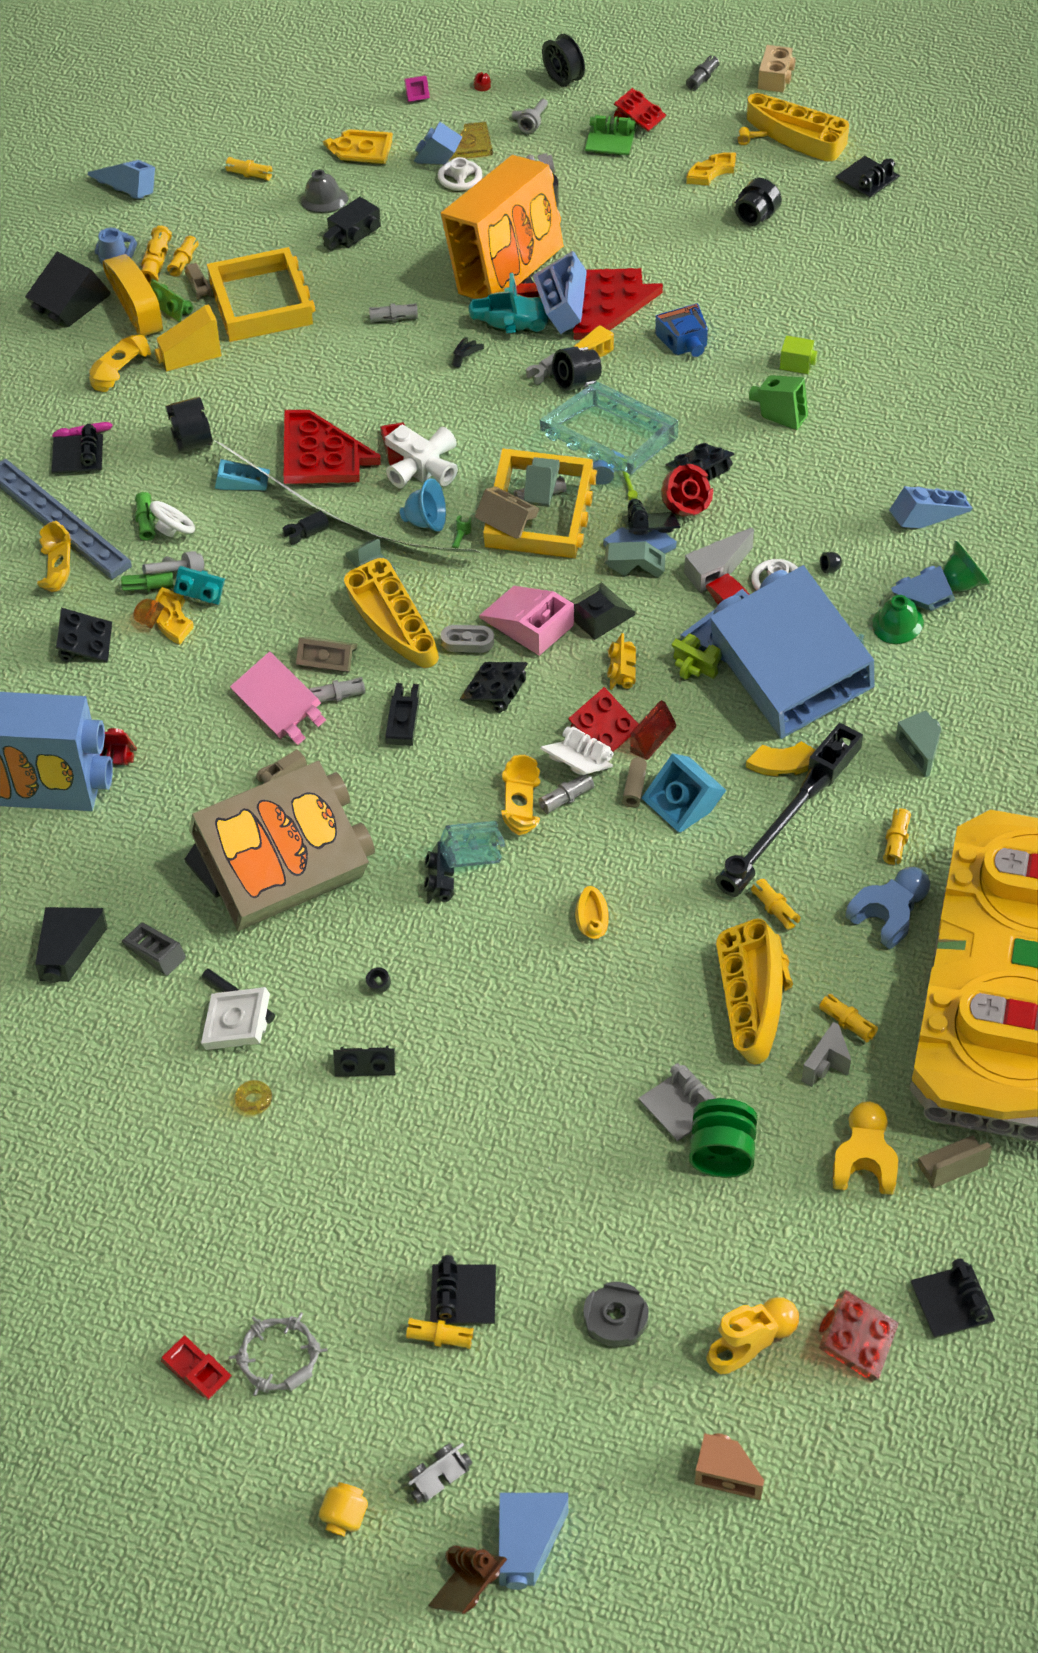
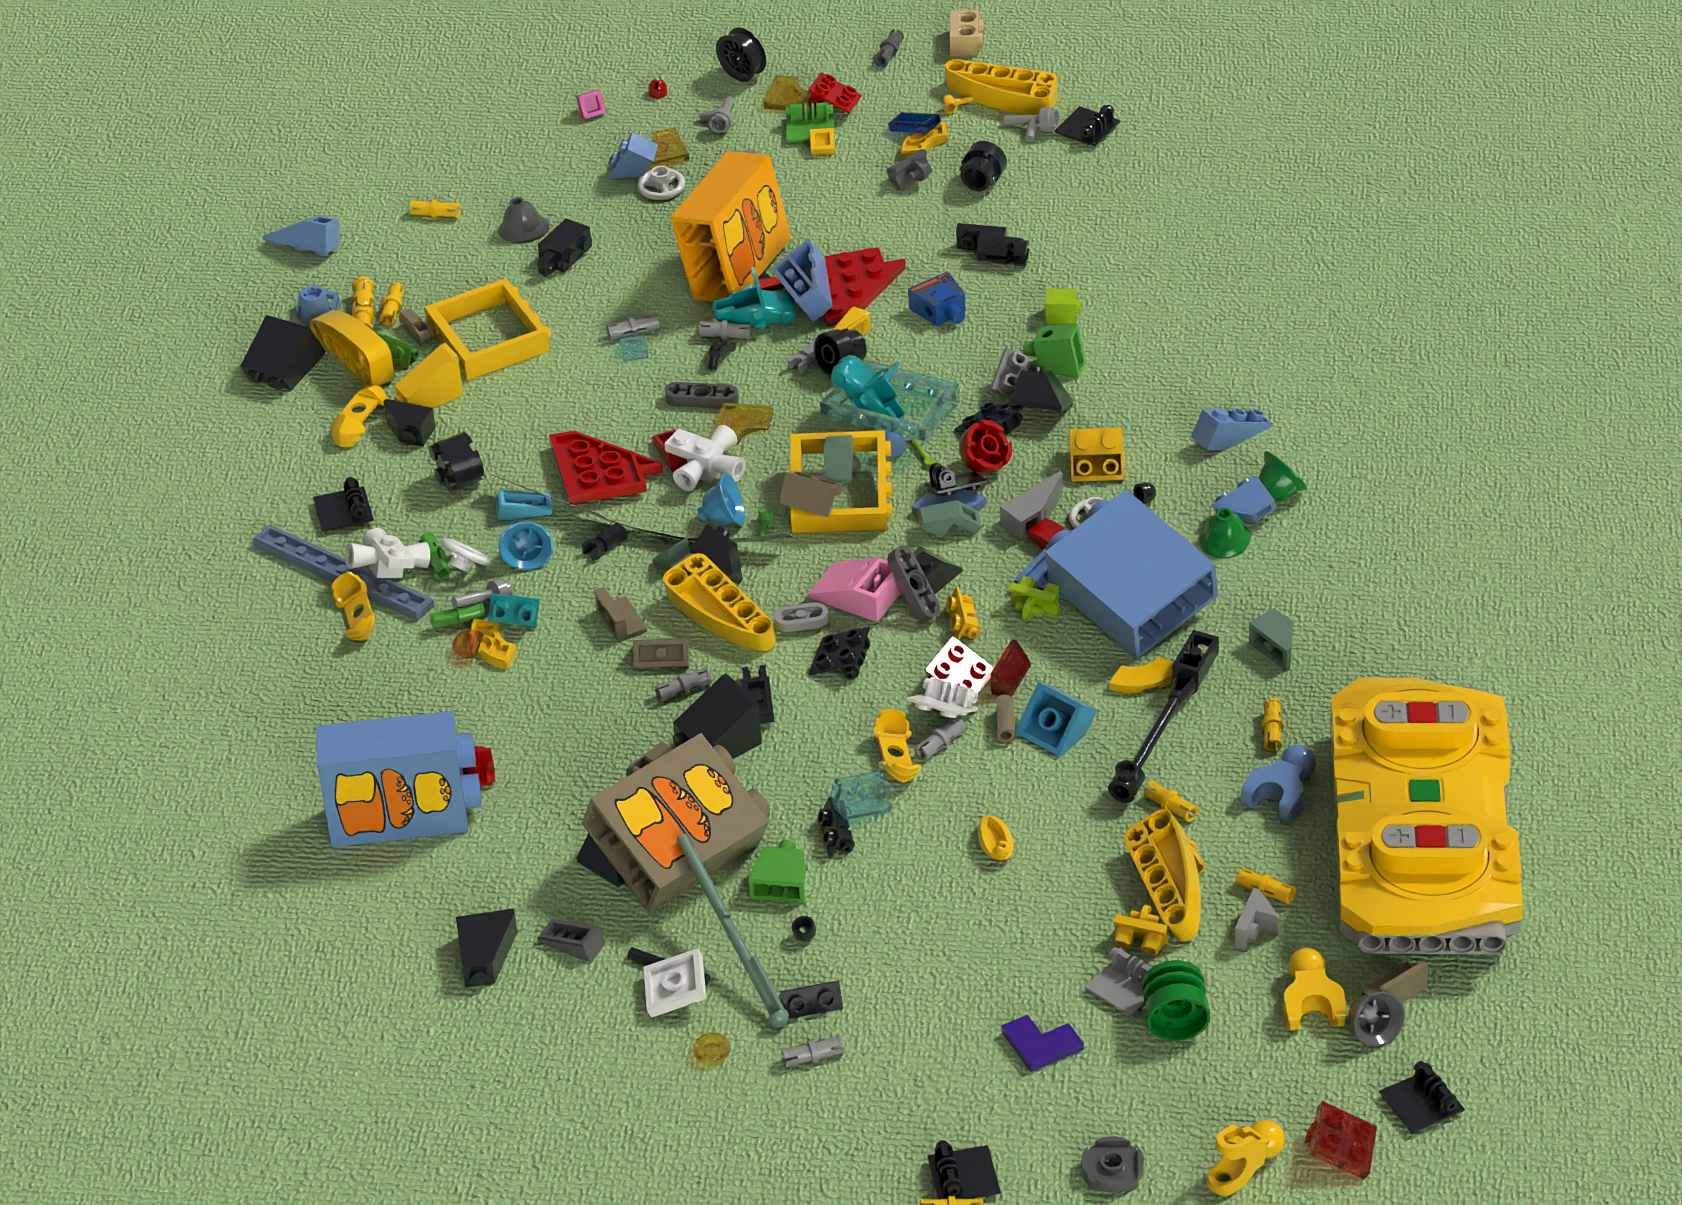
camera: 10 degrees left, 10 degrees down
dark pink piece [52,422,113,437] -> none
black hinge [56,607,112,663] -> none
bright pink tile [230,651,326,745] -> none
yellow tile [323,129,393,164] -> none
none -> white brick [345,528,430,578]
none -> black slope [384,399,436,447]
none -> dark azure hat [499,521,554,570]
none -> dark tan panel [594,587,647,642]
none -> clear light blue tile [619,336,648,362]
none -> dark grey beam [665,382,739,409]
none -> black slope [672,673,762,759]
none -> sand green bar [677,834,789,1028]
none -> black slope [690,524,743,584]
none -> light grey pin [699,320,751,340]
none -> clear yellow tile [714,403,774,445]
none -> bright green torso [748,840,805,904]
none -> clear yellow tile [764,75,812,111]
none -> light grey pin [781,1035,844,1068]
none -> yellow tile [810,128,835,155]
none -> teal piece [831,355,905,427]
none -> dark grey hips [887,149,932,191]
none -> dark grey beam [887,546,940,622]
none -> clear blue tile [888,112,941,133]
none -> black plate [956,223,1030,266]
none -> light grey hips [990,348,1029,400]
none -> dark purple tile [1001,1014,1084,1072]
none -> light grey piece [1003,107,1060,141]
none -> black slope [1011,364,1073,412]
none -> yellow slope [1069,427,1124,482]
none -> yellow hips [1113,905,1170,956]
none -> dark grey hat [1348,991,1405,1047]

